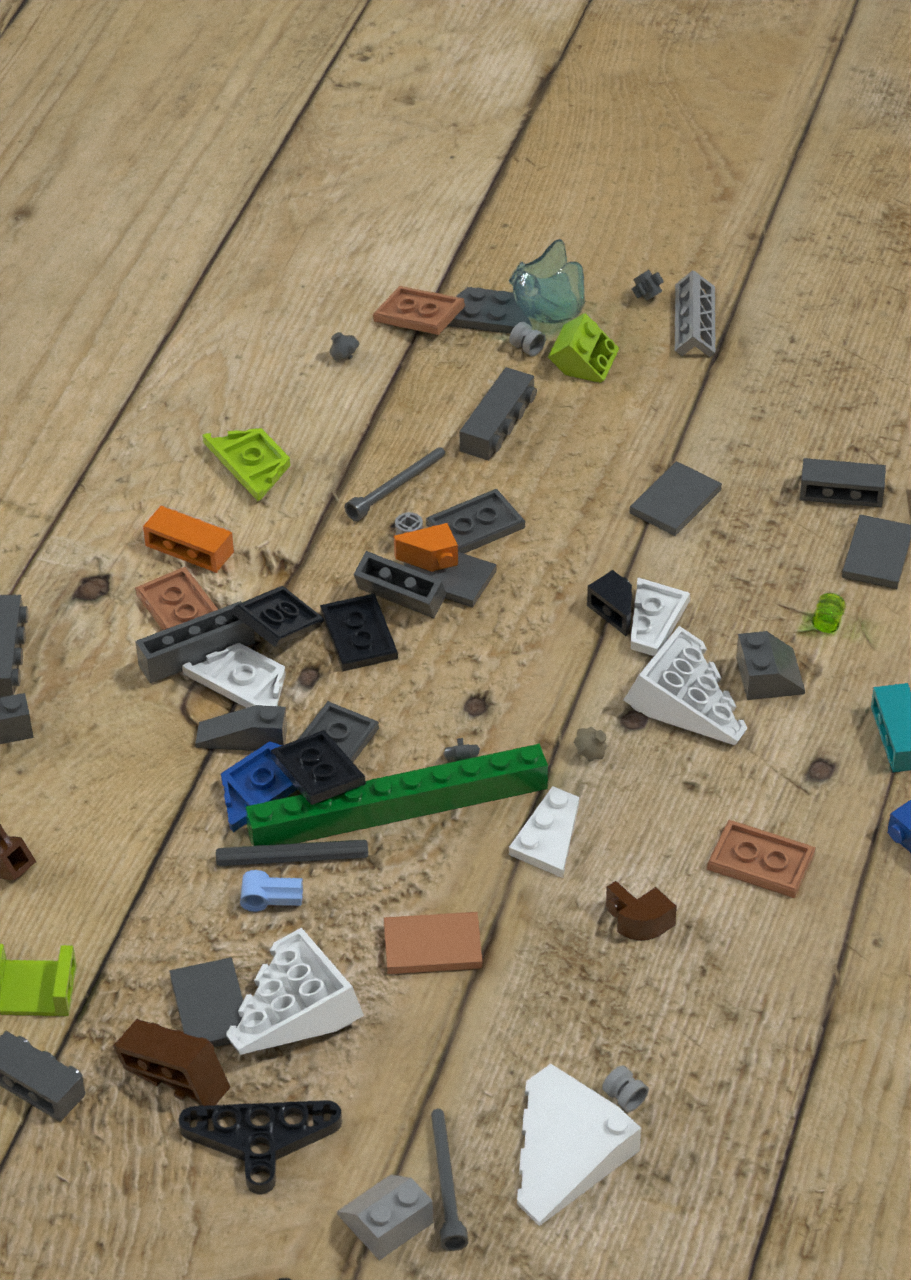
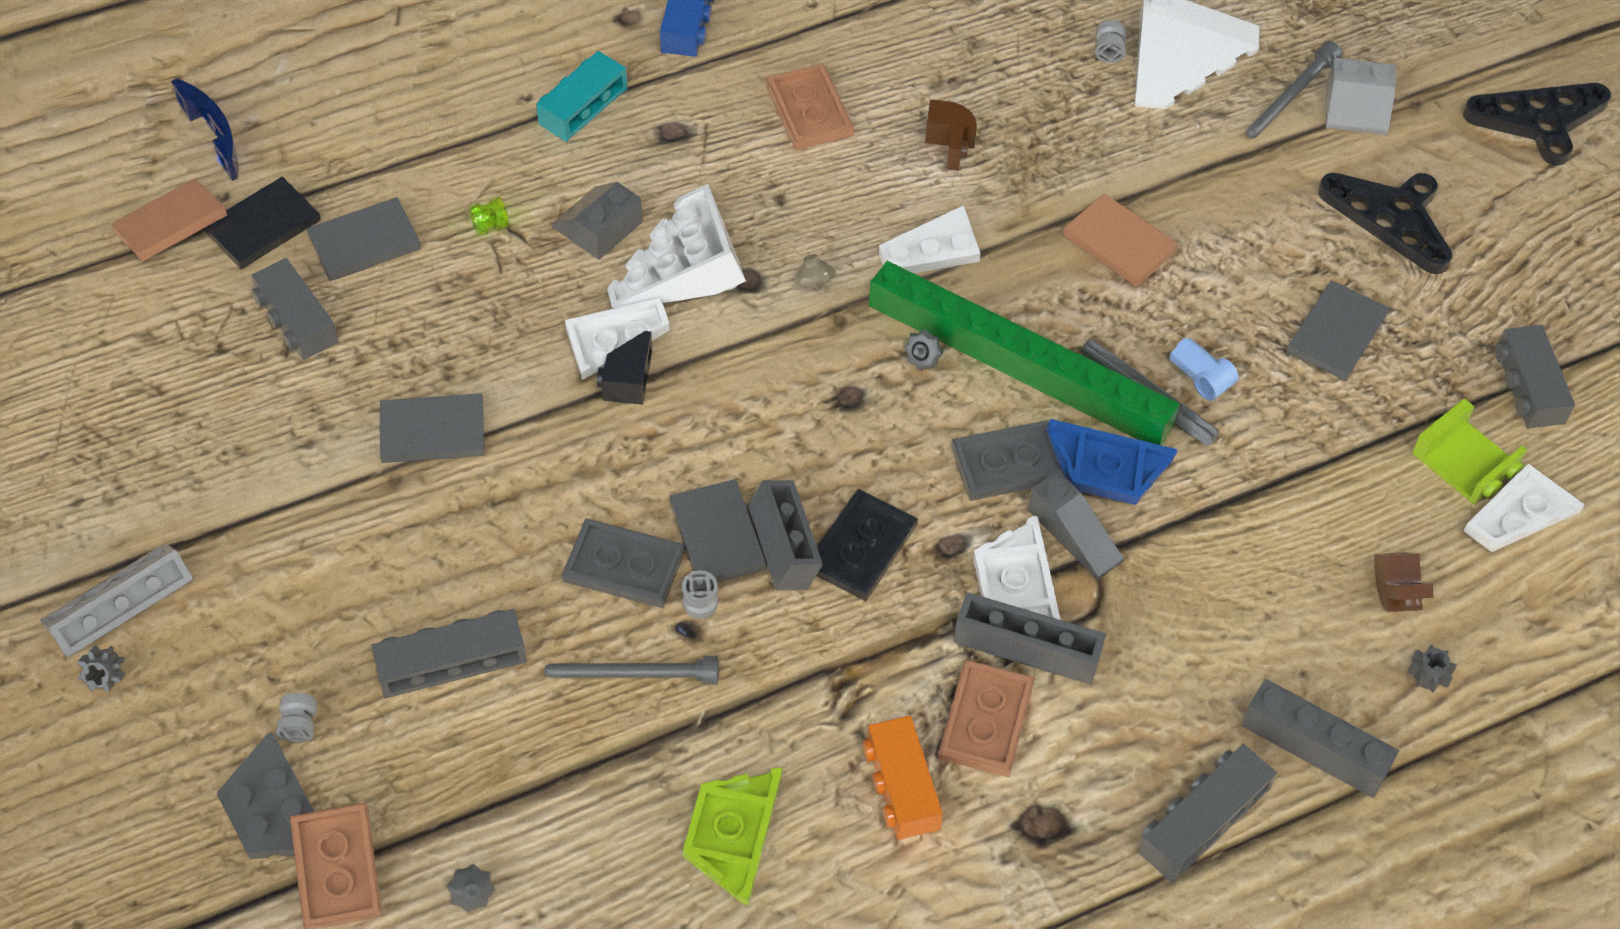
camera: 135 degrees left, 10 degrees up
reddish brown wedge [113,1019,231,1106] -> none
white slope [226,928,364,1055] -> none
black tile [232,586,324,647] -> none
black tile [271,730,366,805] -> none
orange slope [394,523,458,572] -> none
clear light blue piece [508,239,586,324] -> none
lime slope [548,313,619,383] -> none

